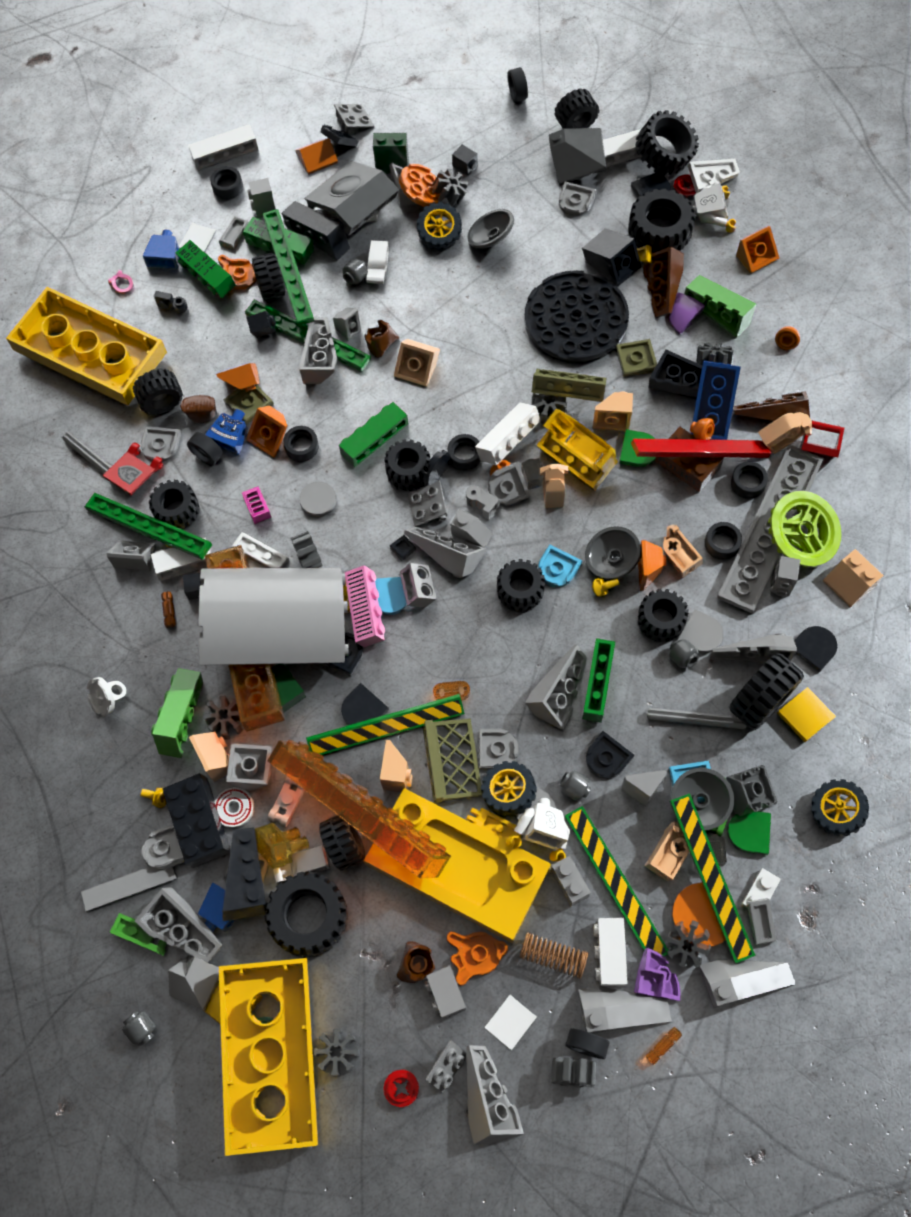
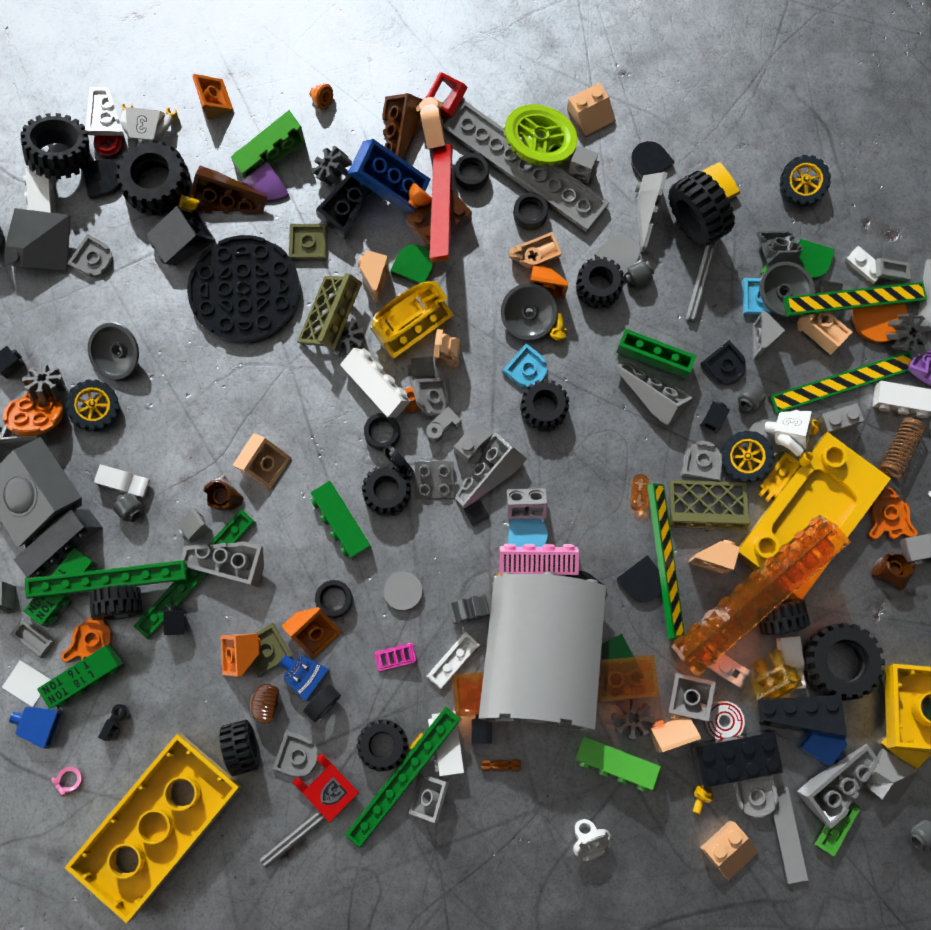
camera: 85 degrees left, 10 degrees up
none -> black brick [700,401,730,434]
none -> light nougat slope [700,820,758,881]

